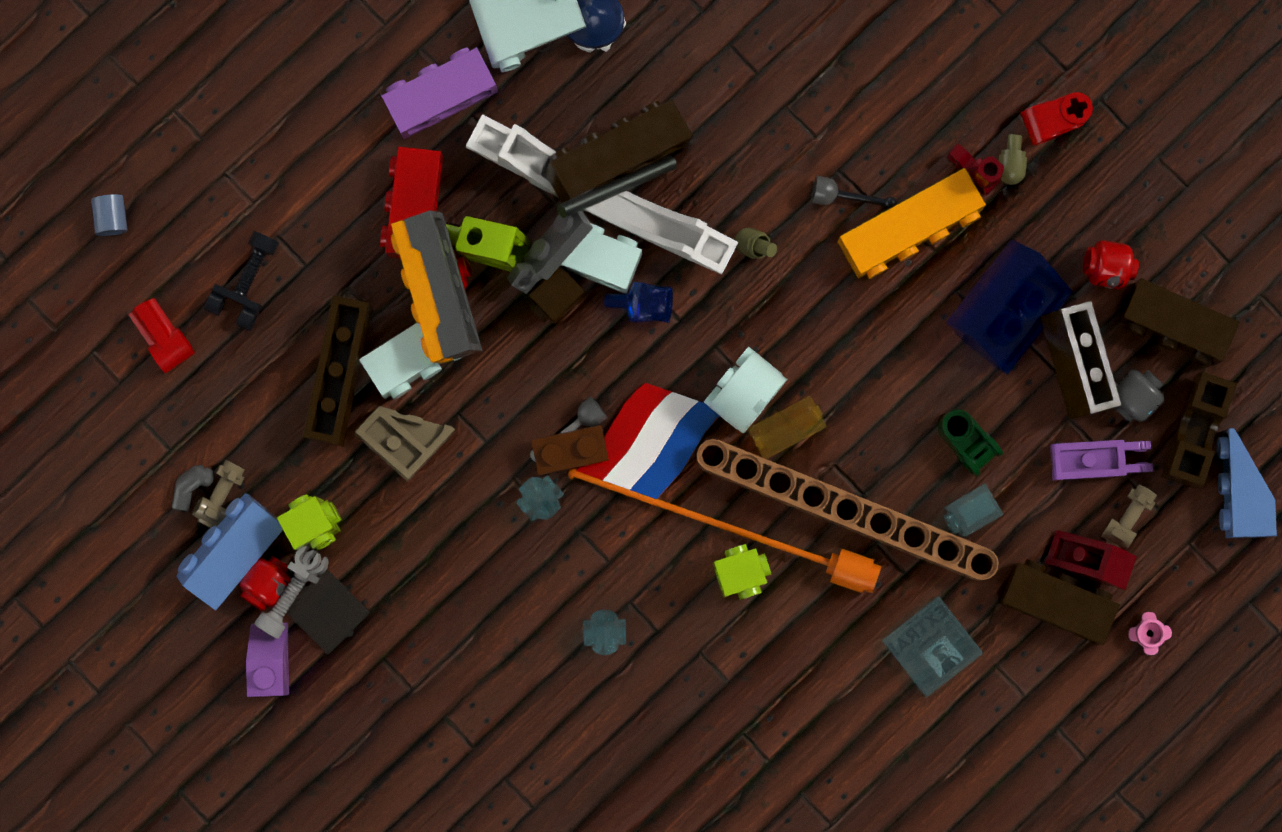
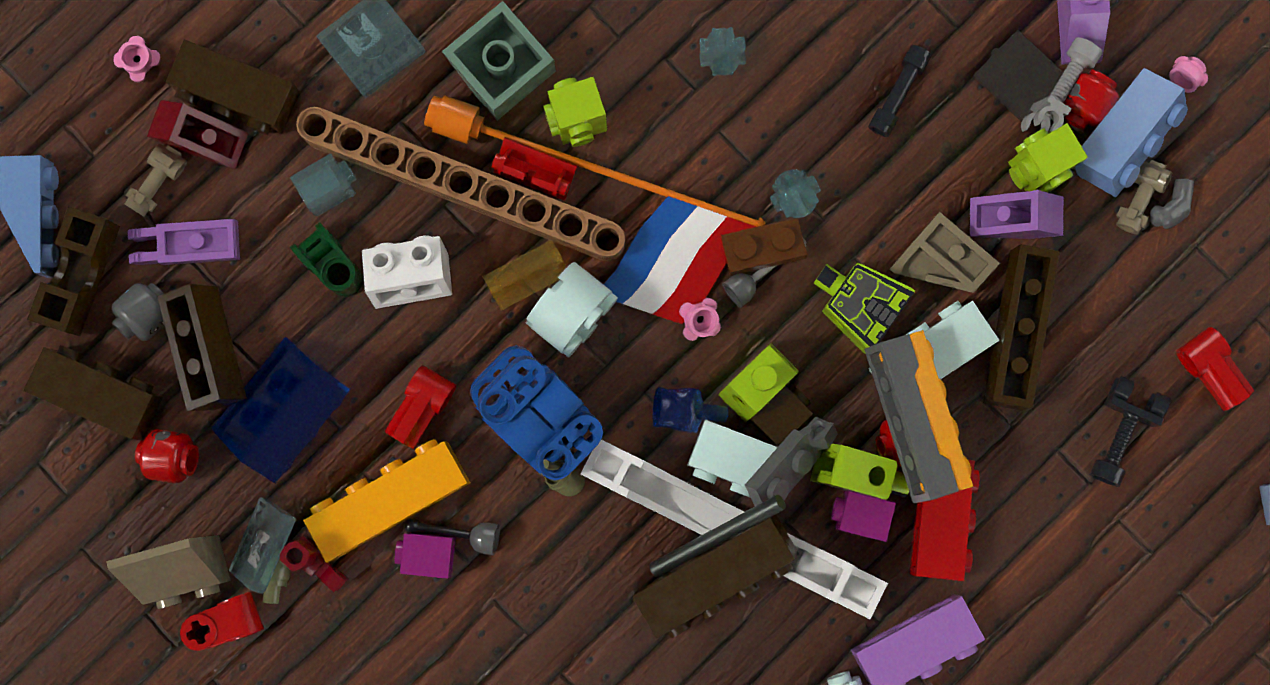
camera: 175 degrees right, 0 degrees up
none -> dark tan slope [106,535,231,609]
none -> clear light blue tile [228,497,296,594]
none -> white brick [362,236,452,309]
none -> red piece [385,365,457,449]
none -> magenta brick [395,533,456,579]
none -> sand green slope [442,1,556,121]
none -> blue piece [470,345,603,480]
none -> red hinge [491,137,578,201]
none -> bright pink plate [679,298,721,341]
none -> lime torso [718,343,798,423]
none -> torso [814,263,915,354]
none -> magenta brick [831,491,896,542]
none -> black bar [868,45,932,137]
none -> medium lavender slope [970,190,1064,239]
none -> bright pink plate [1169,56,1208,93]

